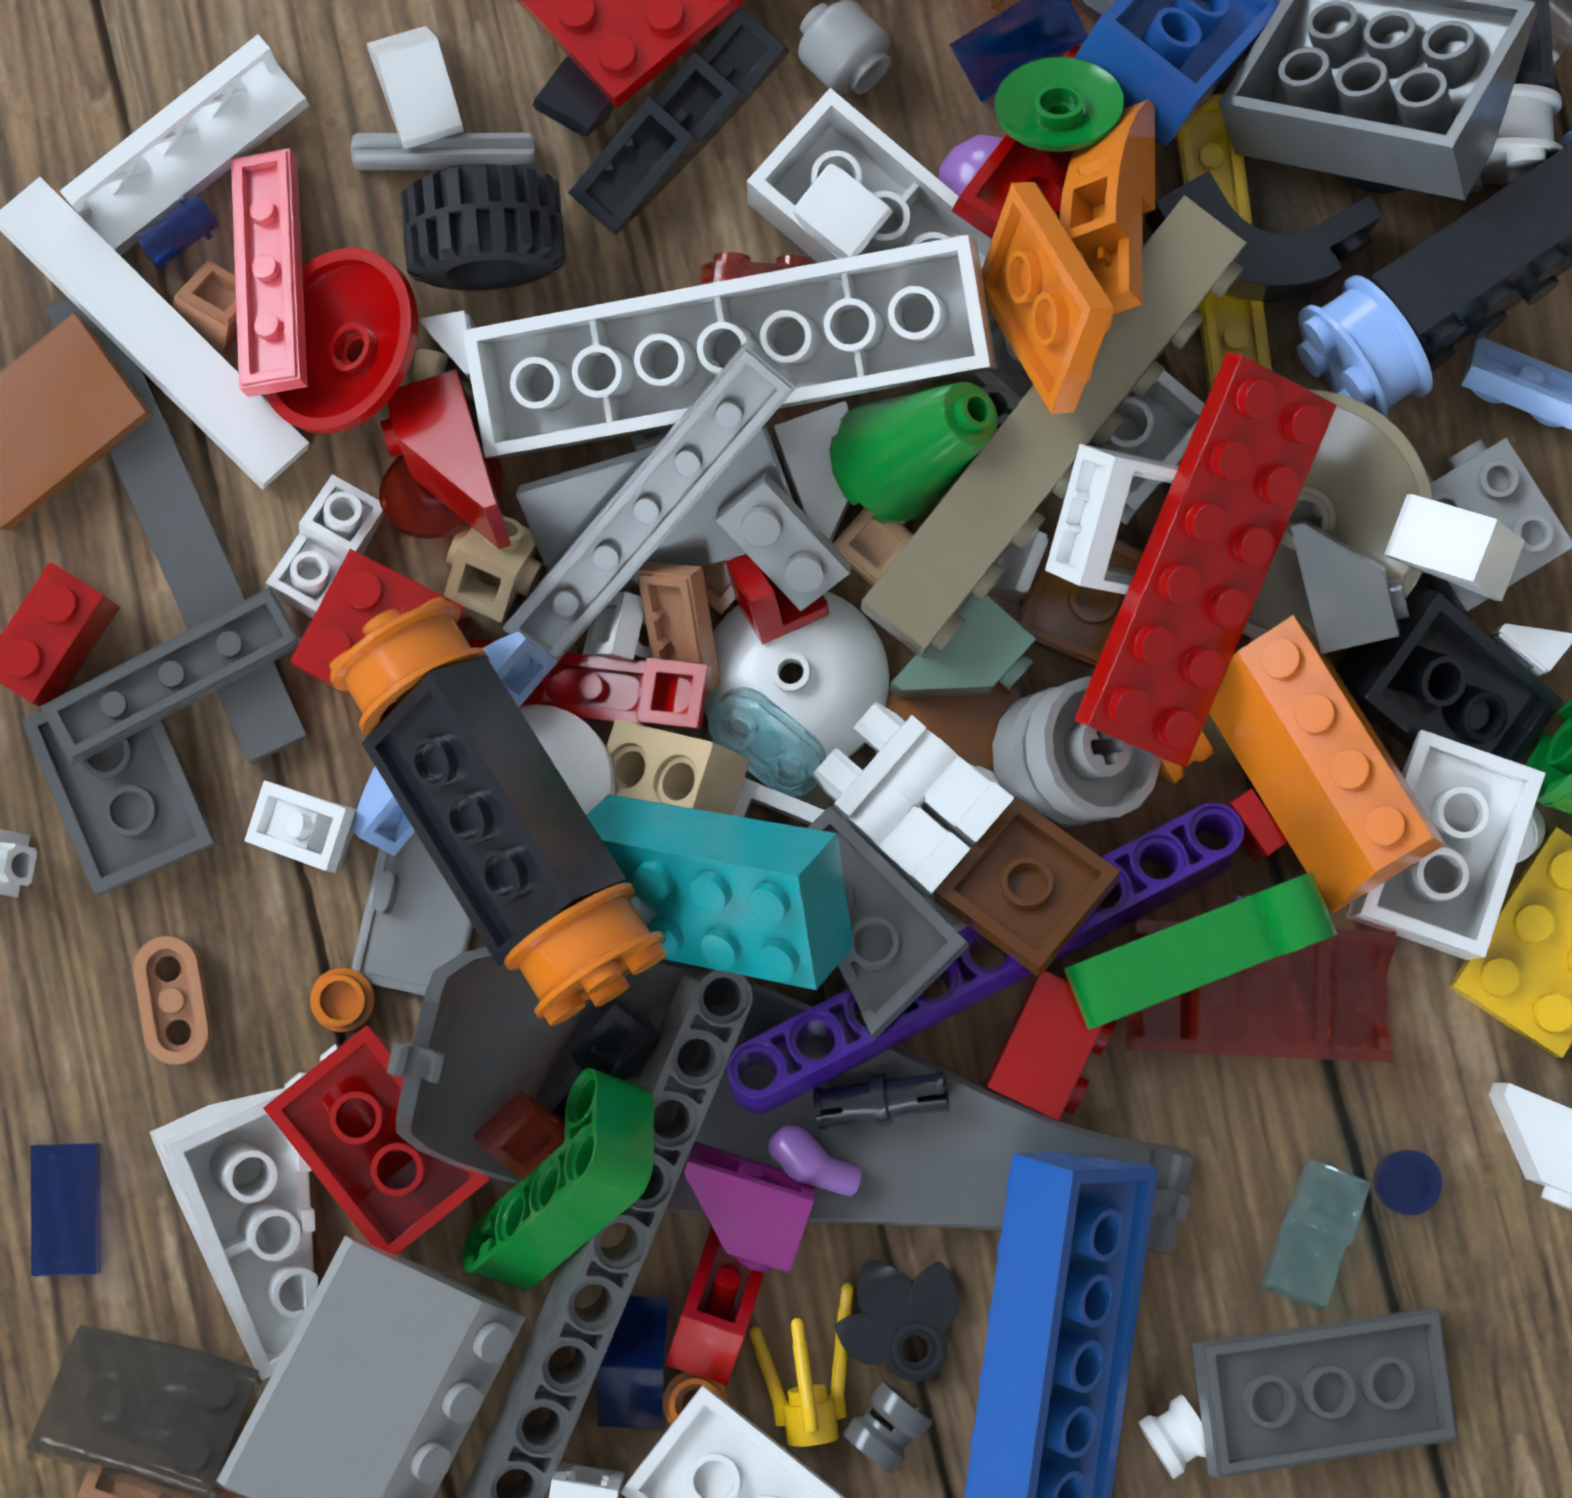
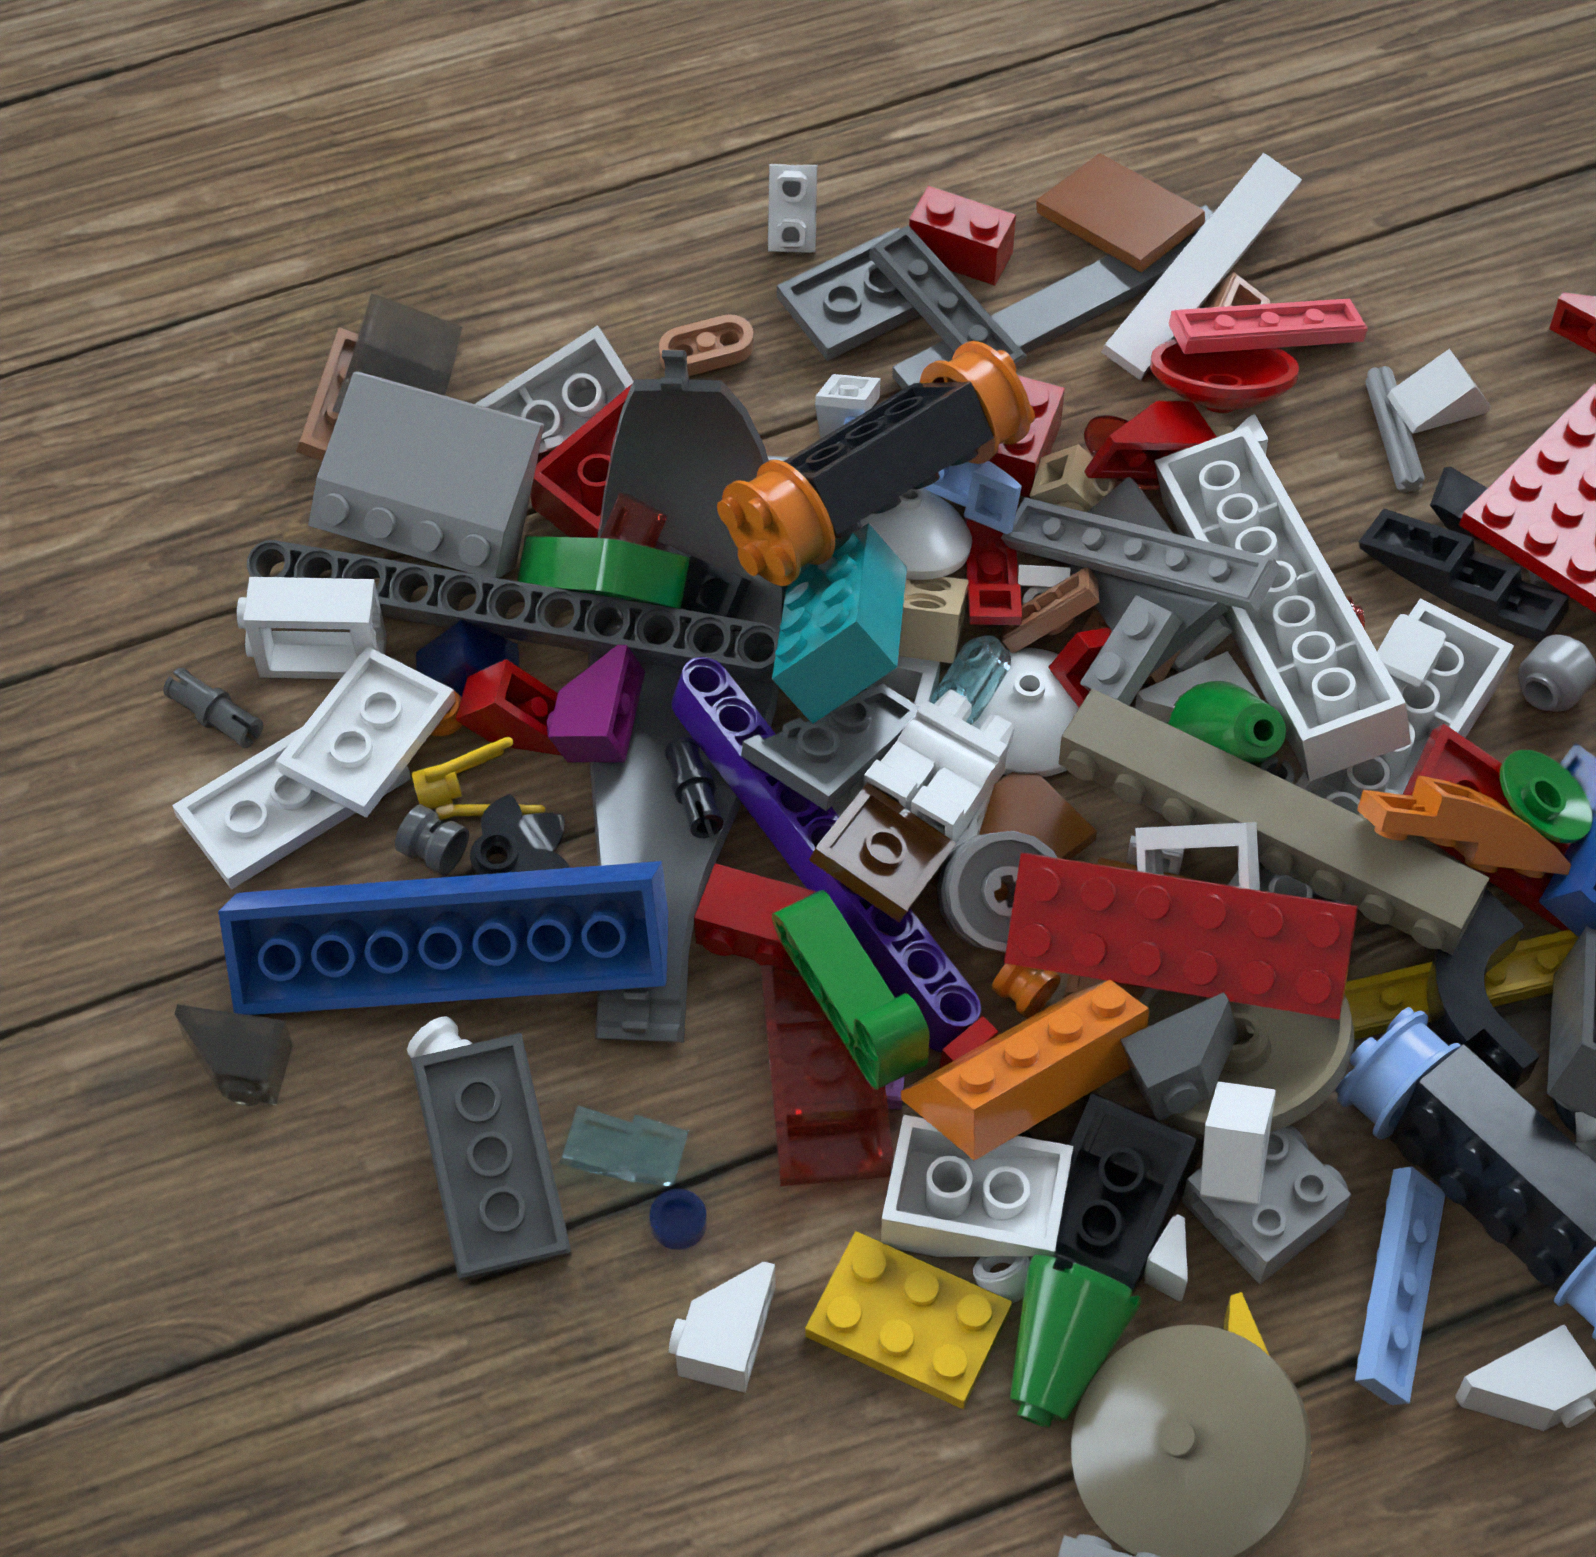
camera: 85 degrees right, 25 degrees down
clear blue tile [31,1143,101,1276] -> none
white fence [60,34,309,256] -> none
clear blue pin [135,194,220,270] -> none
white slope [265,474,387,619] -> none
black tyre [400,164,566,291] -> none
medium lavender arm [768,1125,862,1197] -> none
sand green slope [889,594,1036,699] -> none
orange plate [981,182,1115,414] -> none

